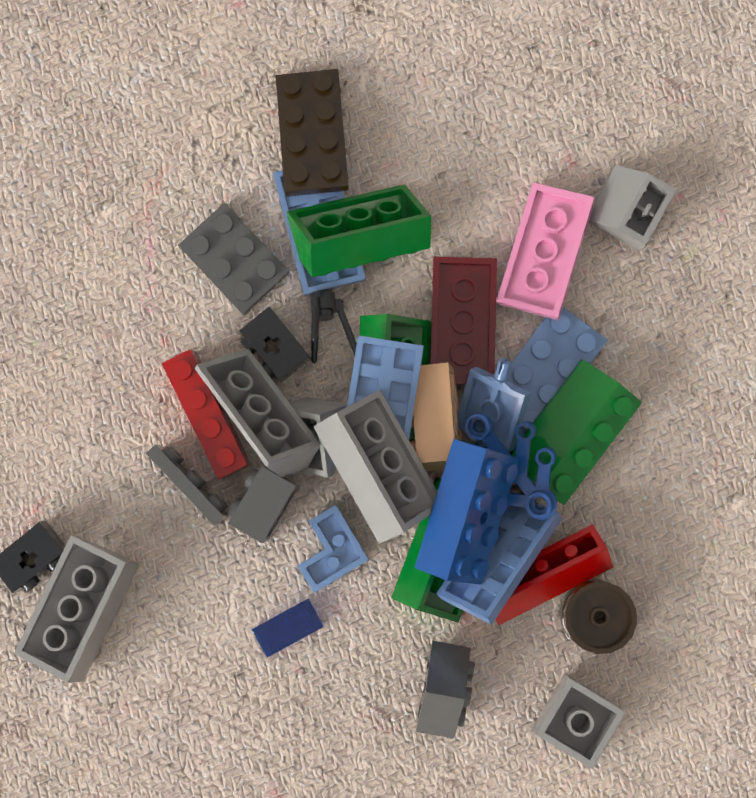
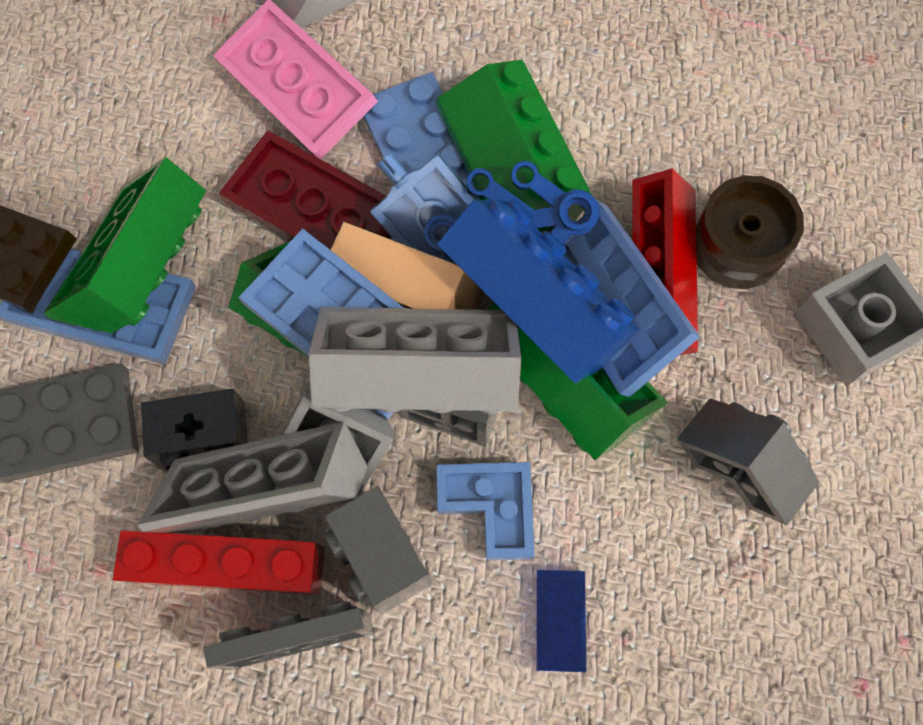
camera: 55 degrees left, 15 degrees down
black plant [310,290,357,363] -> none

